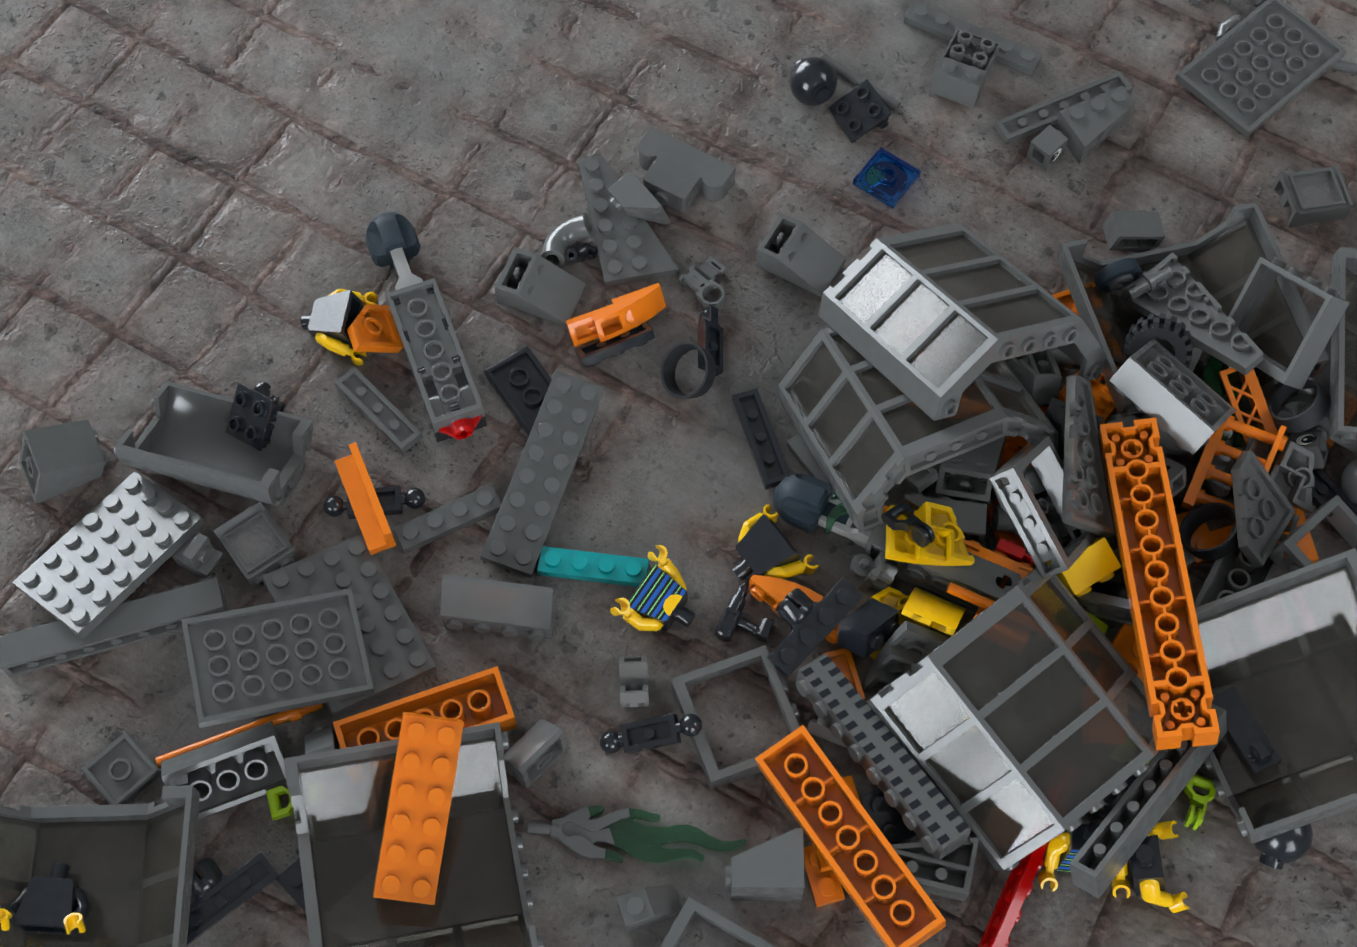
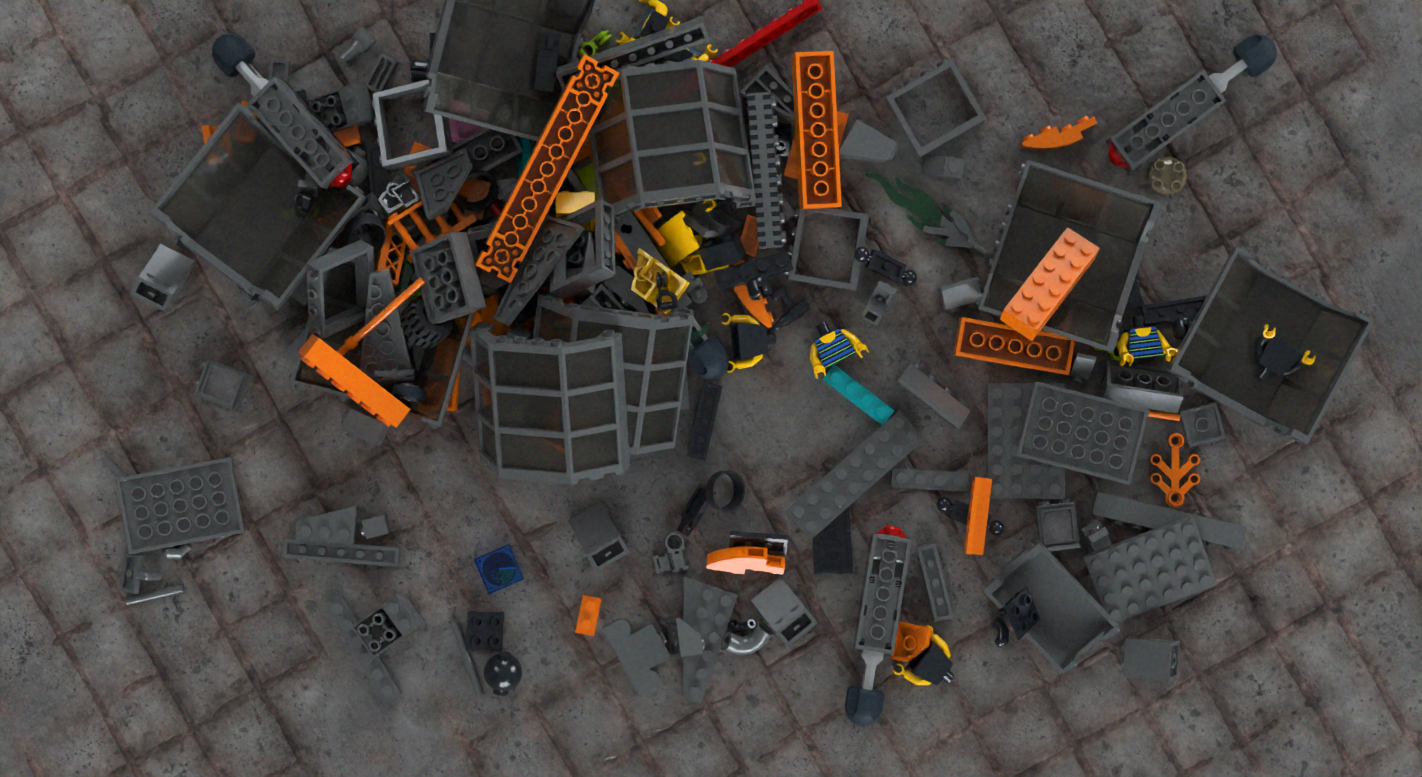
camera: 150 degrees left, 25 degrees up
none -> orange brick [298,334,411,427]
none -> orange bar [336,277,426,356]
none -> orange plate [575,594,602,636]
none -> torso [1117,316,1177,366]
none -> orange plant [1149,433,1200,508]

